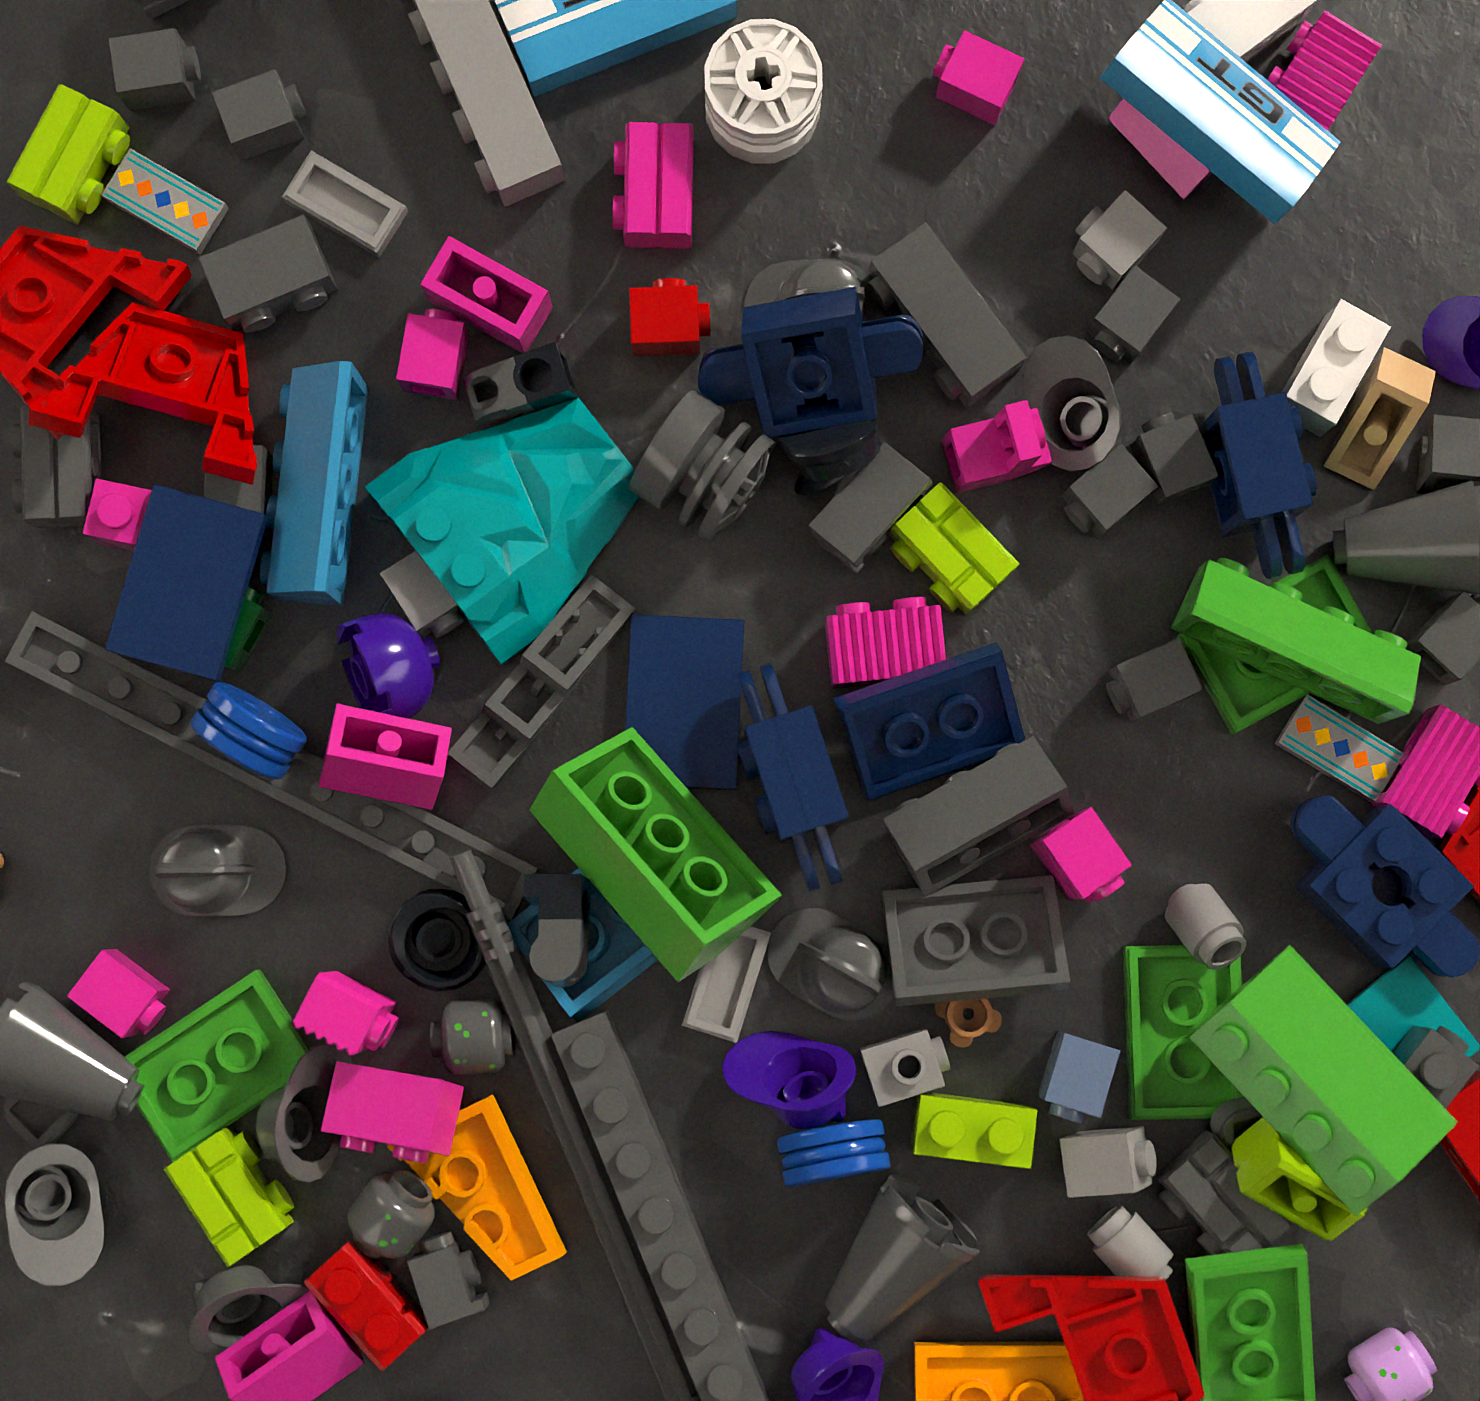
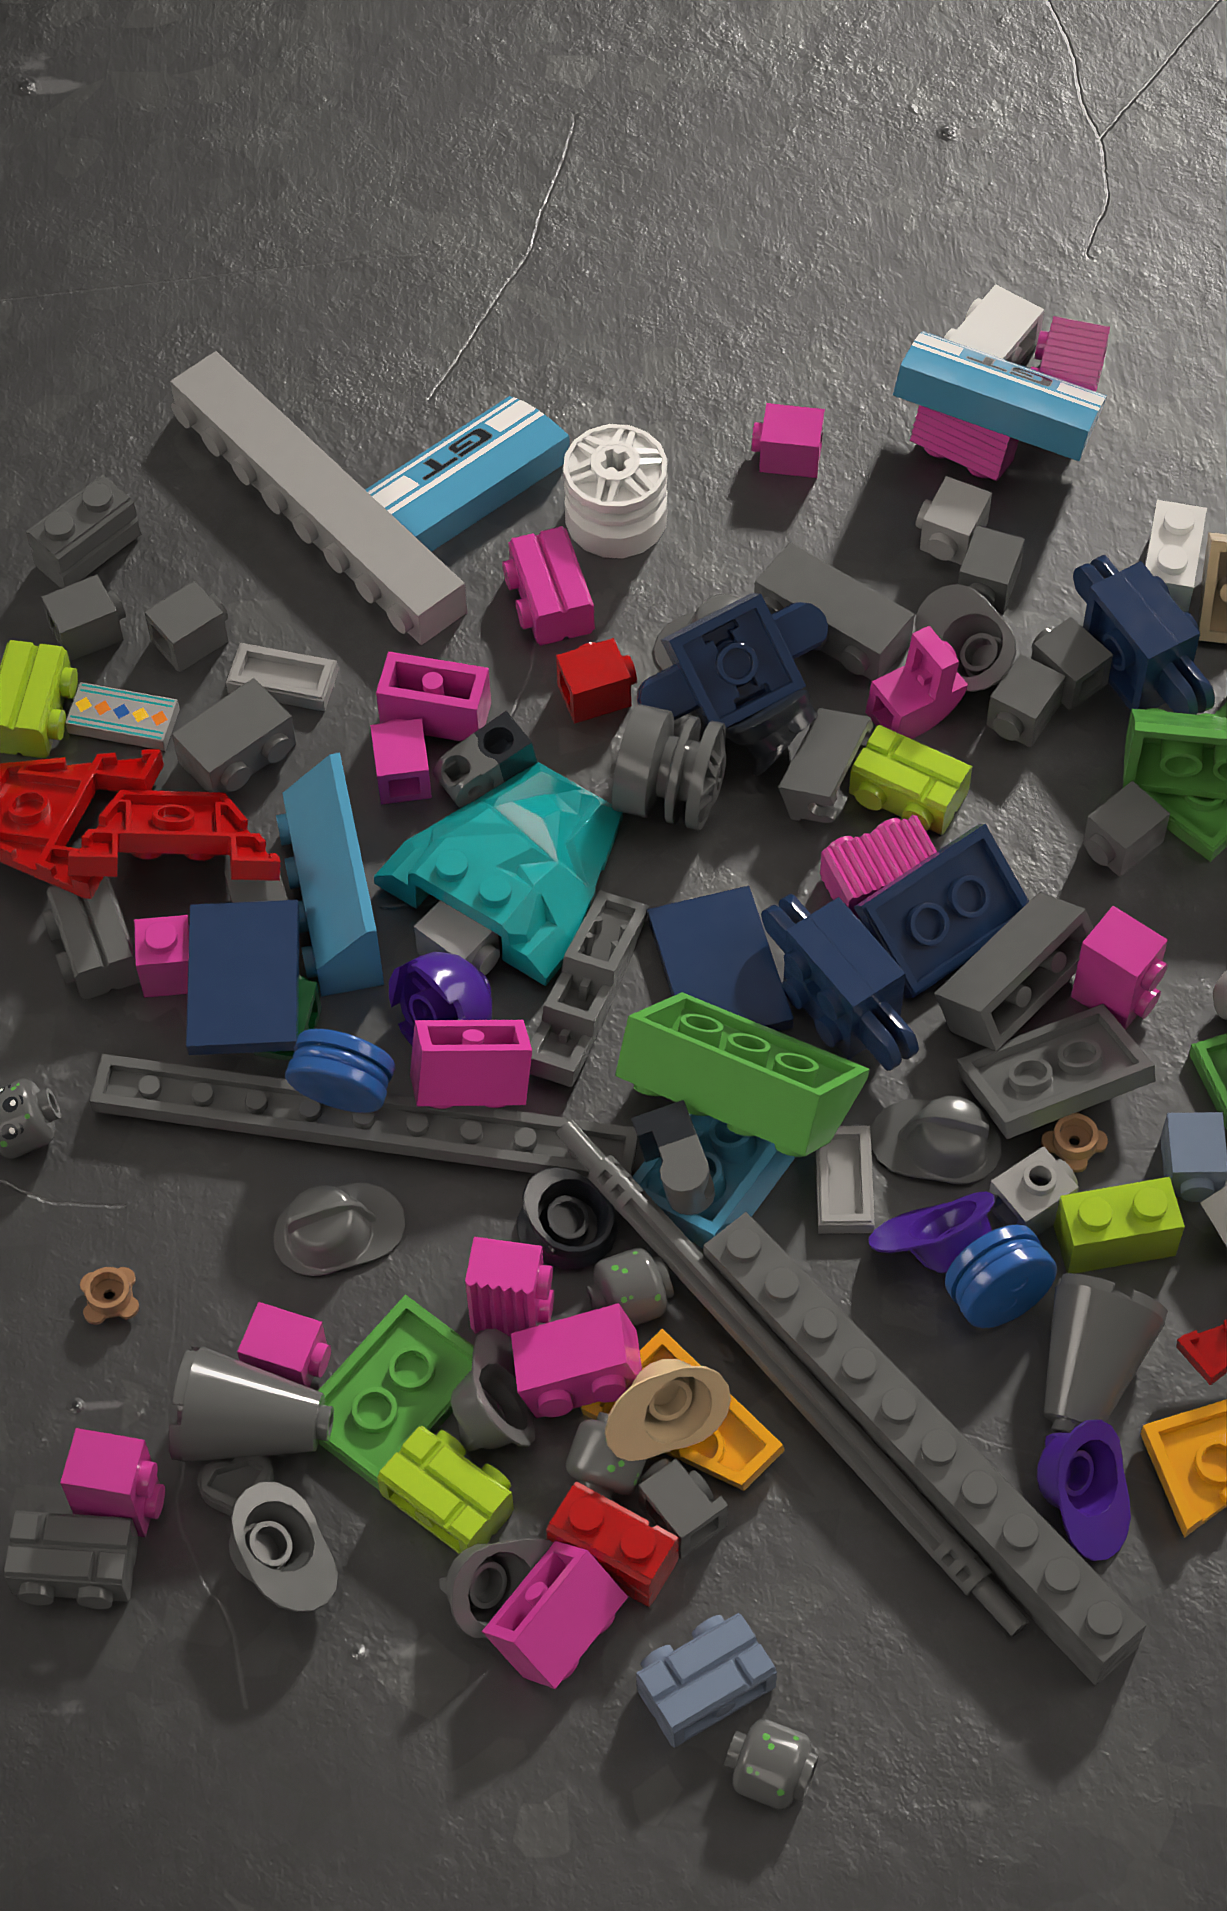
camera: 15 degrees left, 25 degrees down
none -> tan piece [605,1359,731,1461]

